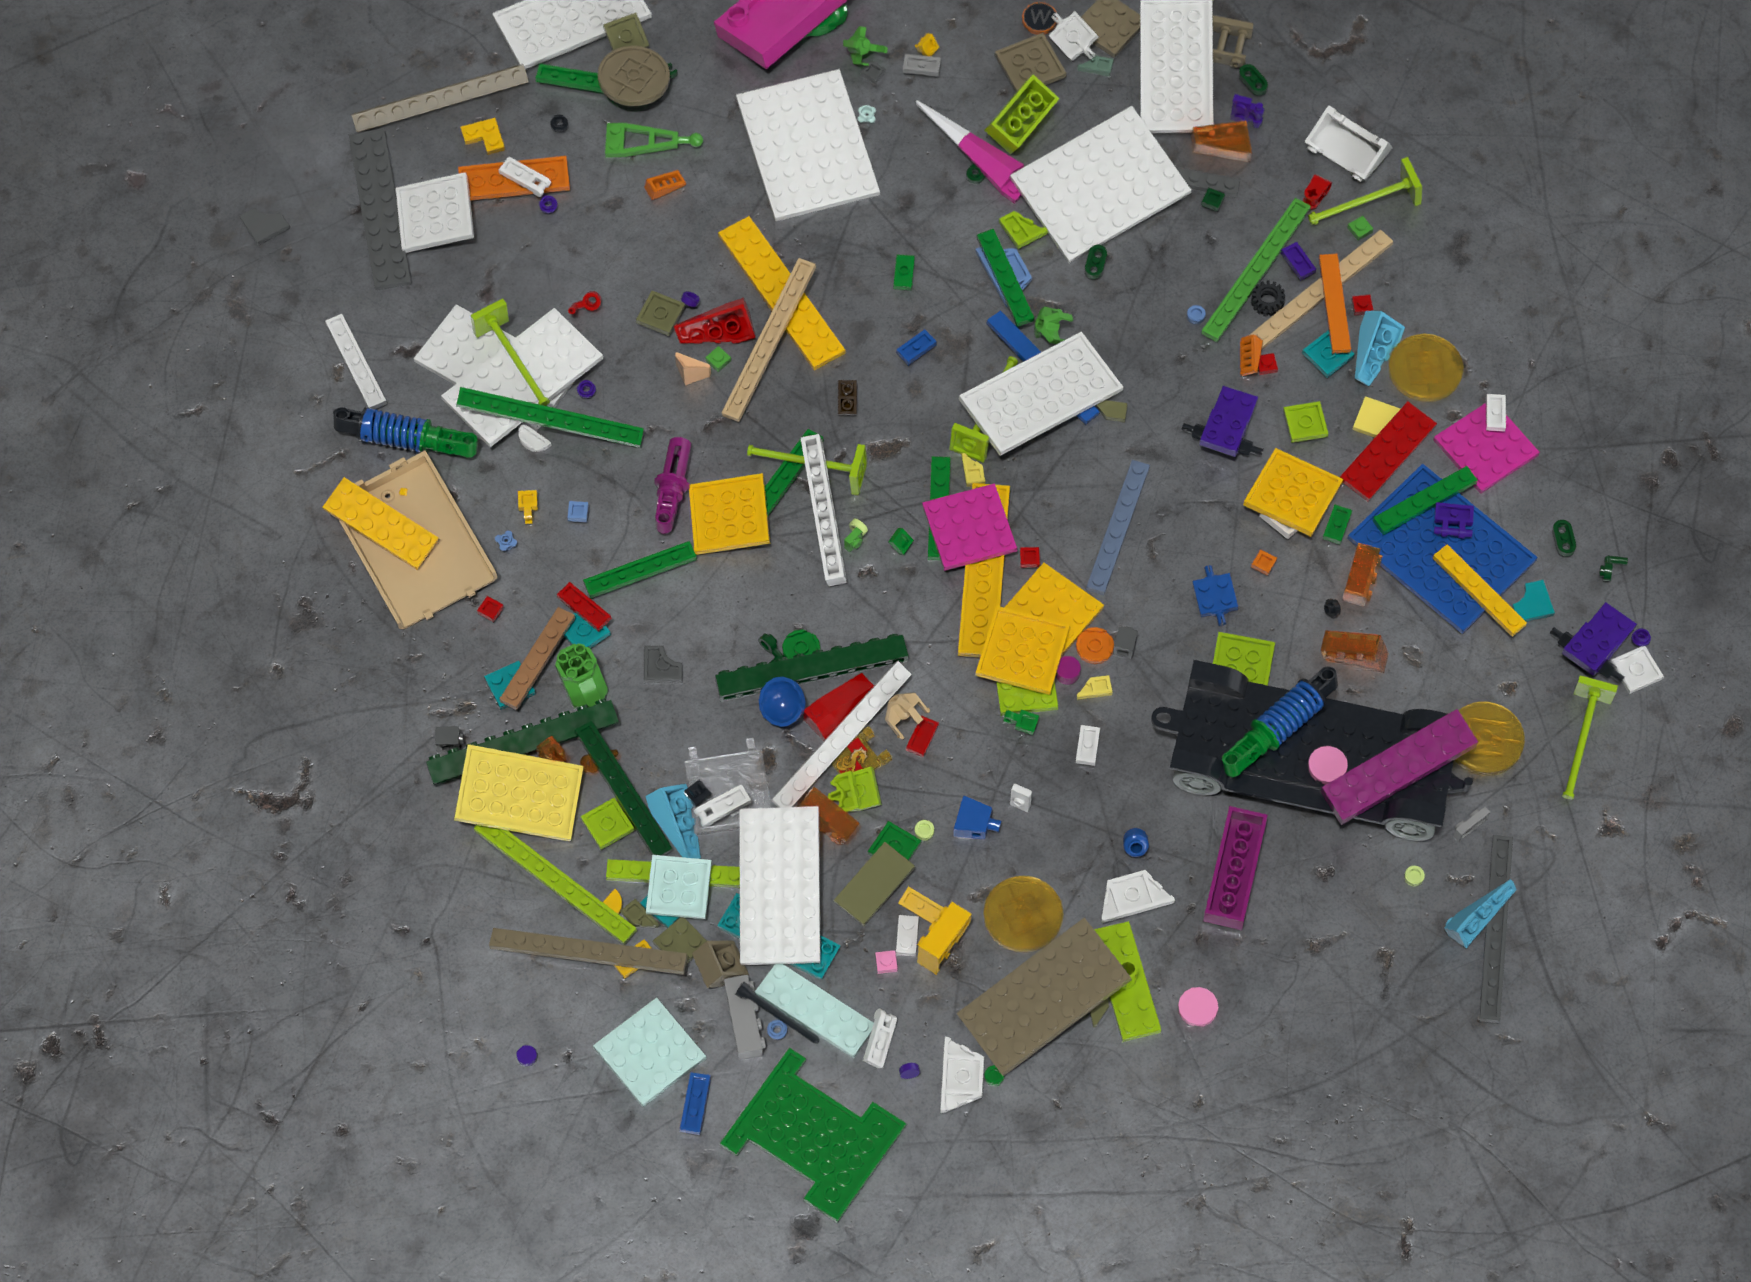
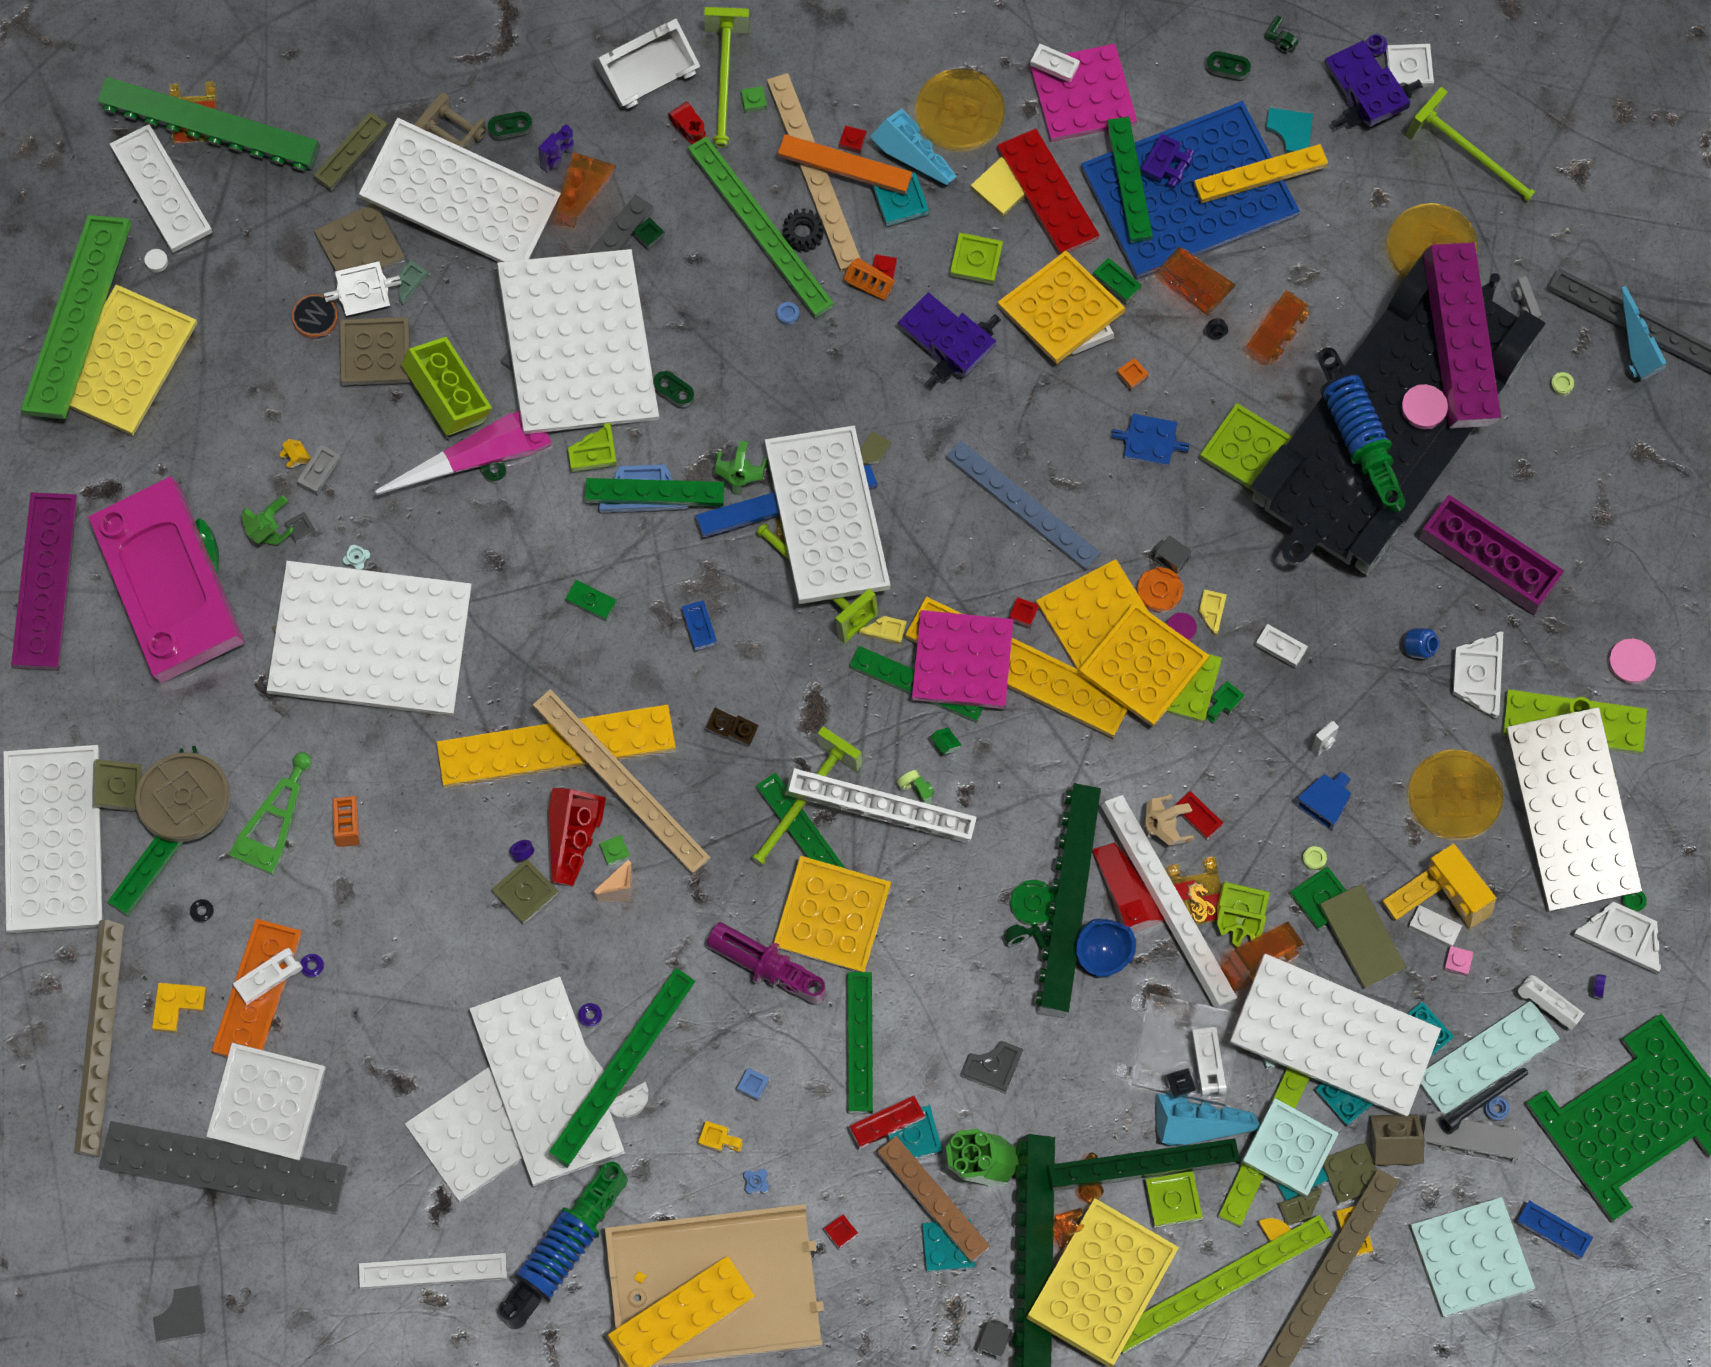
camera: 70 degrees left, 5 degrees up
lime tile [470,298,550,406] -> none
red plate [568,291,602,314] -> none
dark purple plate [1281,242,1316,280] -> none

